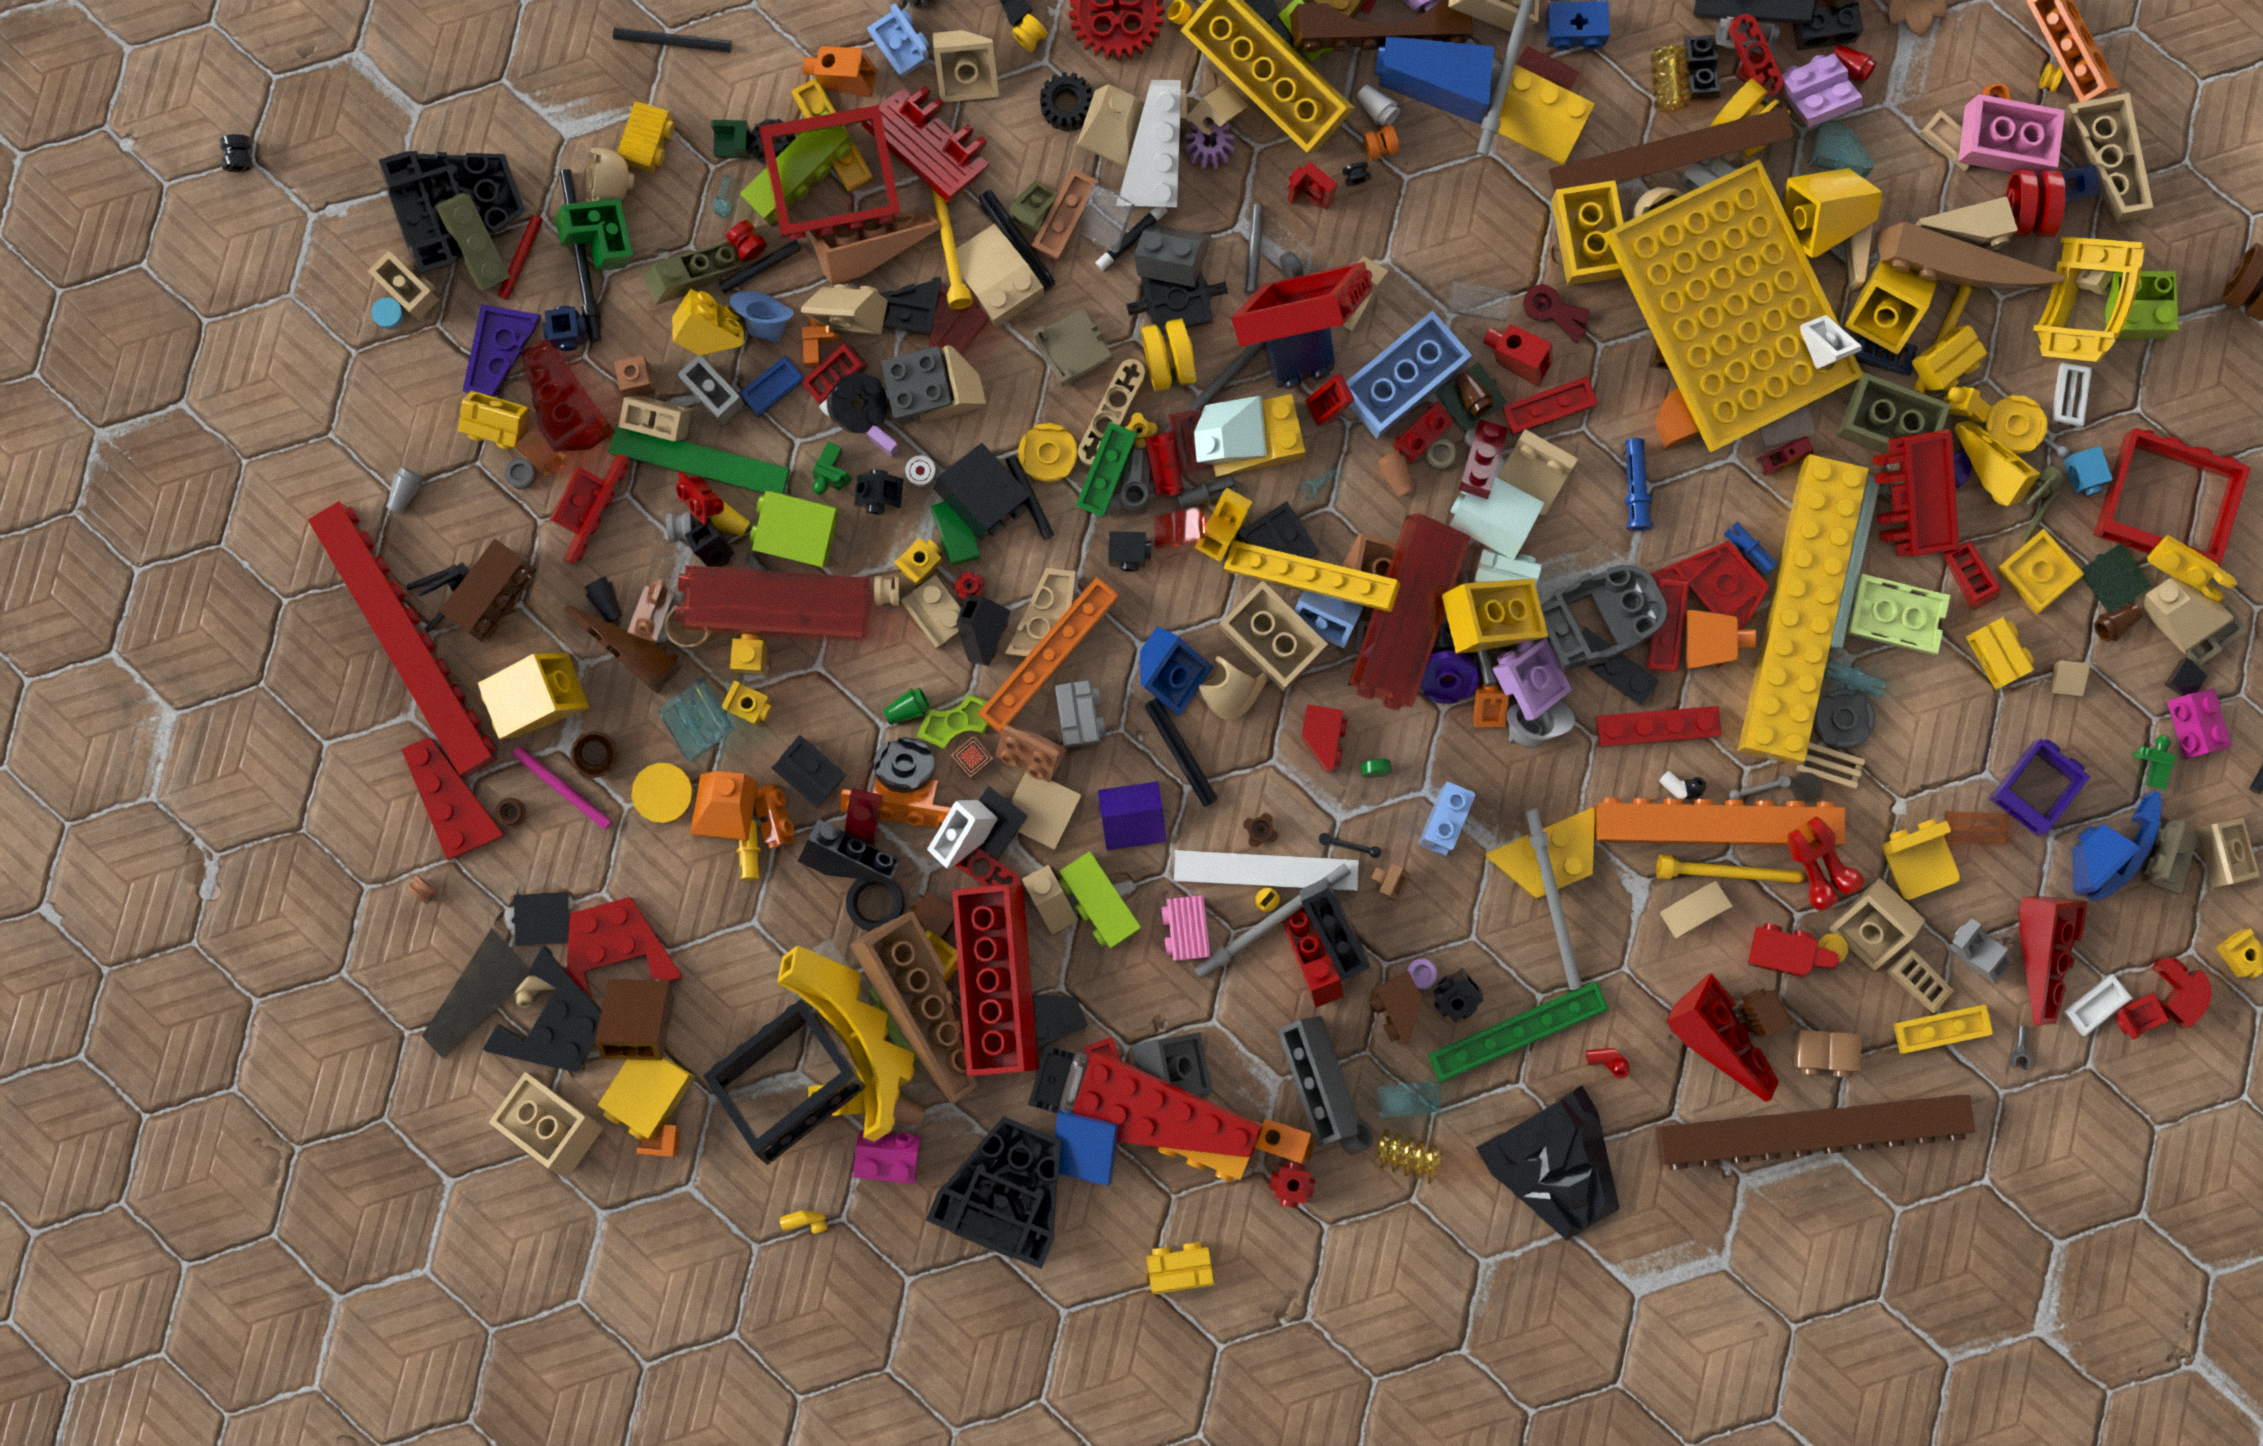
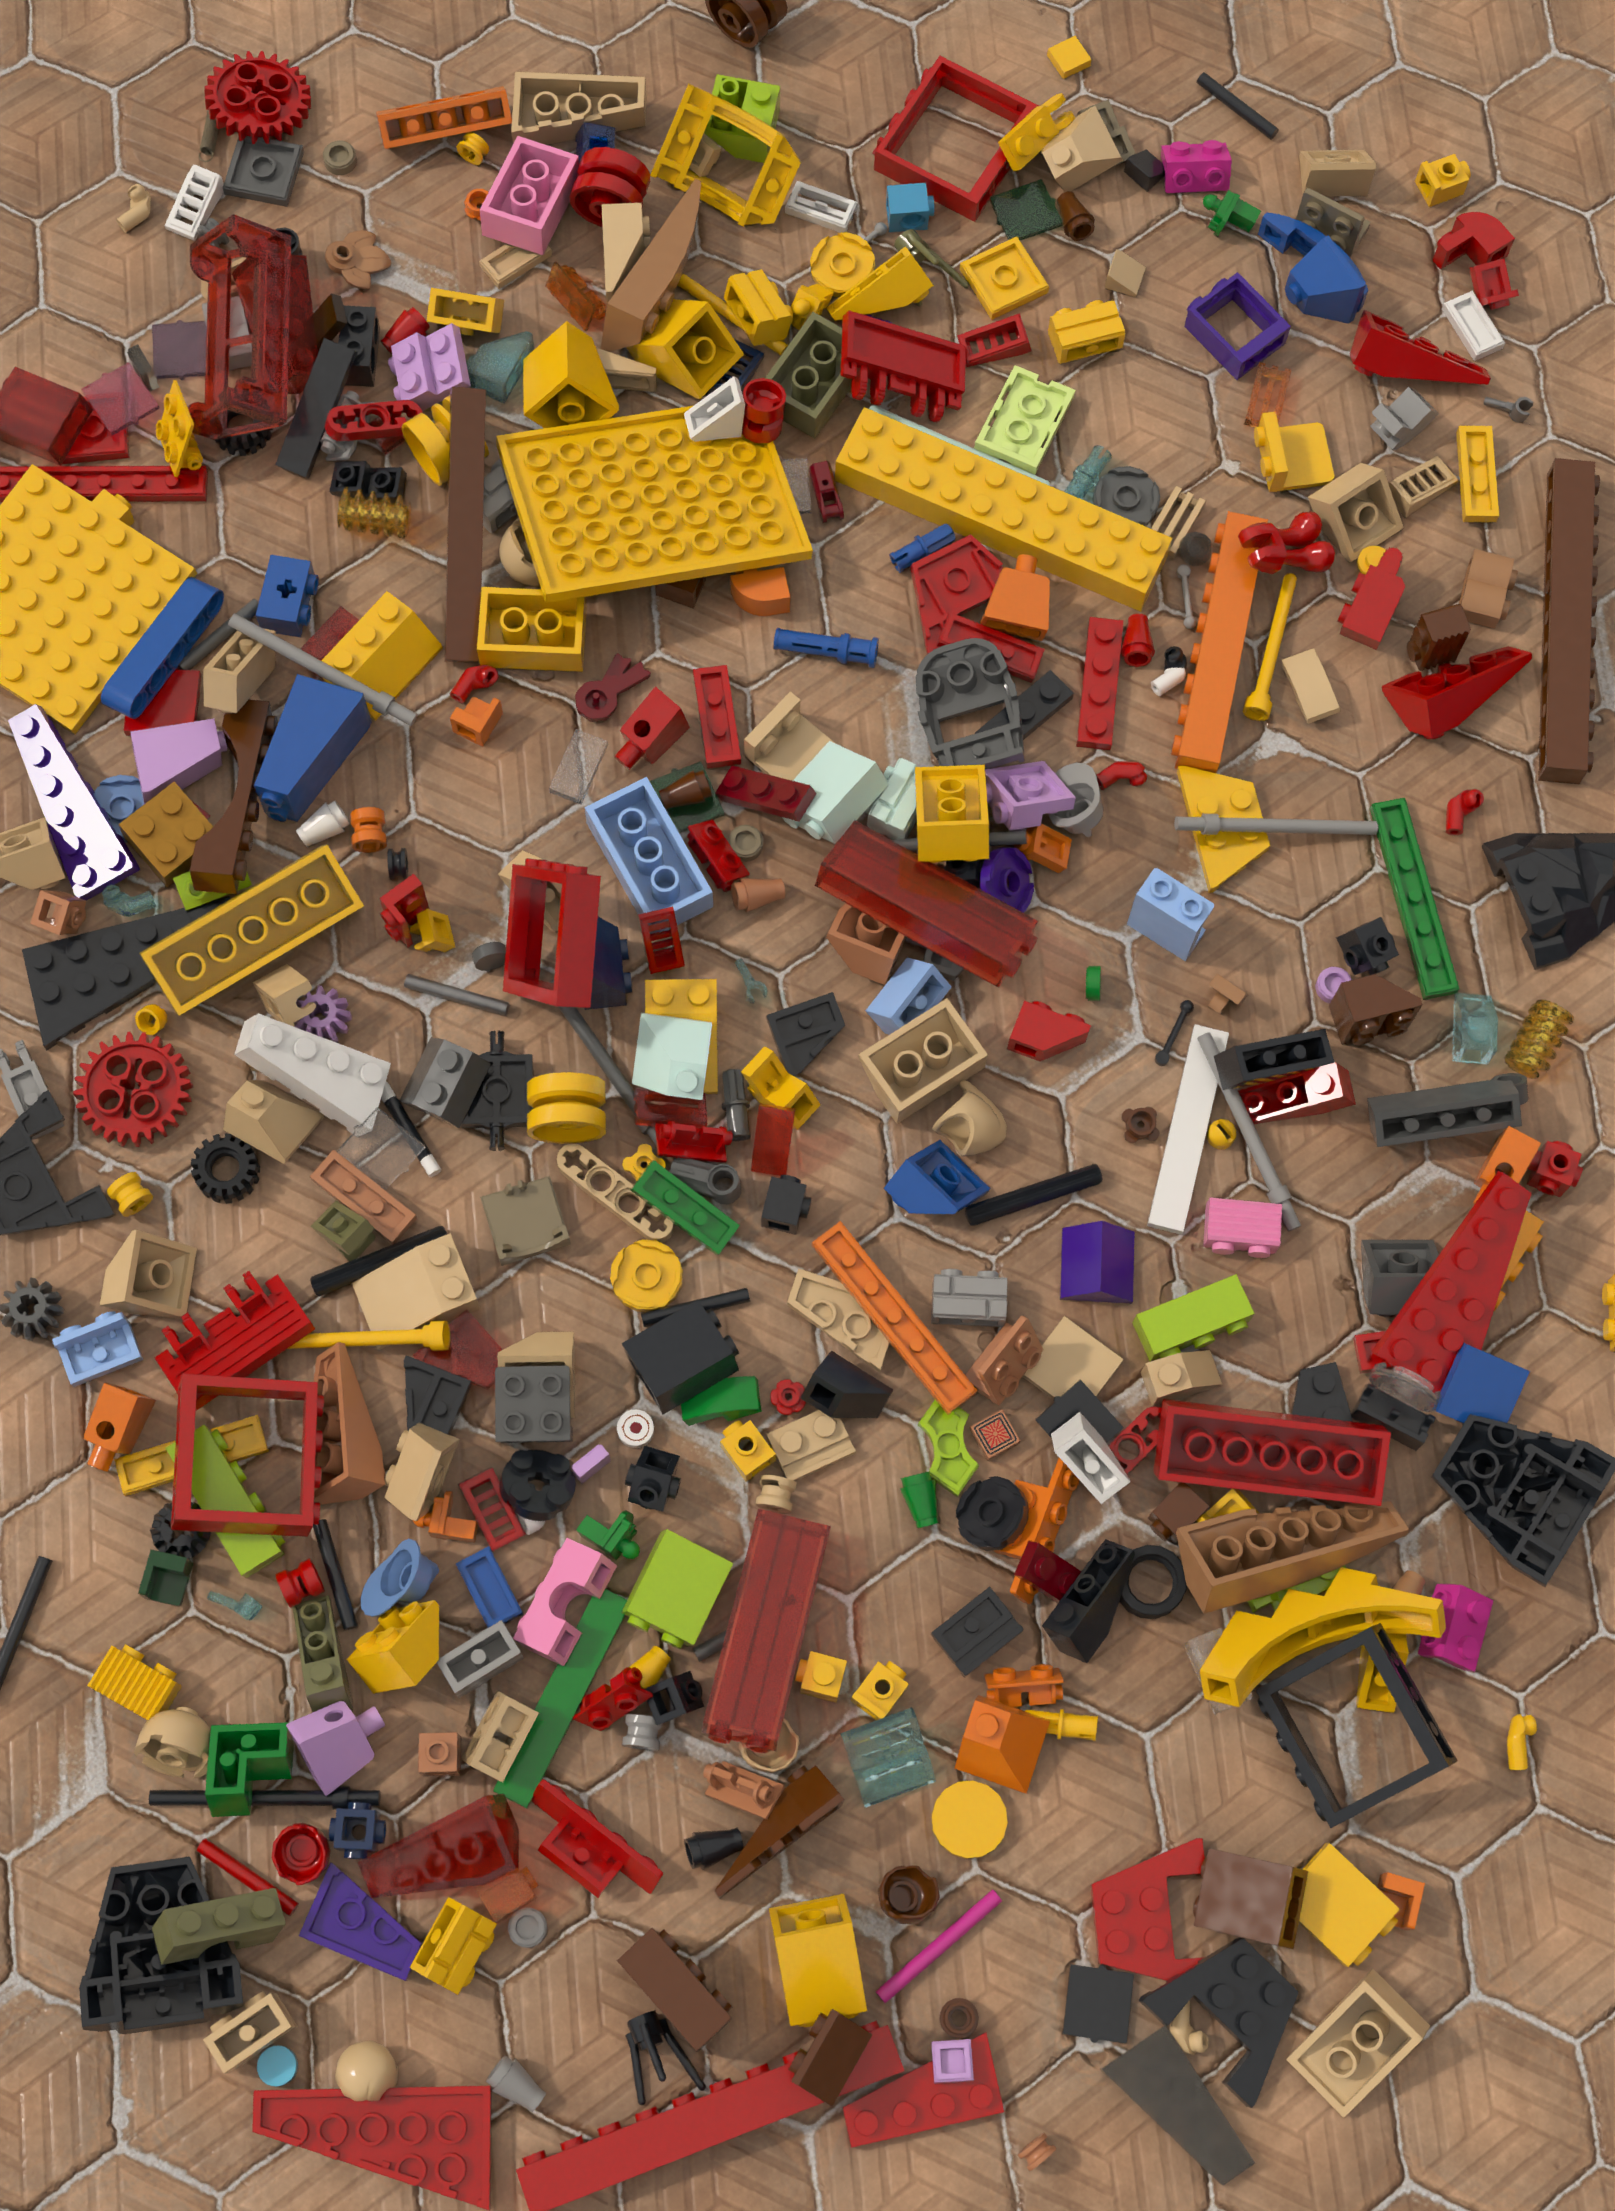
camera: 85 degrees left, 10 degrees down
yellow plate [1224,540,1401,612] -> none
none -> red wing [252,2086,492,2211]
none -> red hair [271,1823,331,1885]
none -> lavender torso [286,1701,385,1796]
none -> tan hair [335,2041,398,2101]
none -> yellow tile [410,909,455,953]
none -> yellow brick [427,288,505,336]
none -> red arm [449,665,499,703]
none -> orange panel [450,697,503,747]
none -> bright pink arch [513,1538,617,1666]
none -> clear orange hinge [546,262,606,331]
none -> red wheel [742,378,786,444]
none -> reddish brown slope [788,2009,872,2106]
none -> lavender tile [931,2039,974,2084]
none -> red arm [1096,761,1148,790]
none -> red cone [1121,614,1155,667]

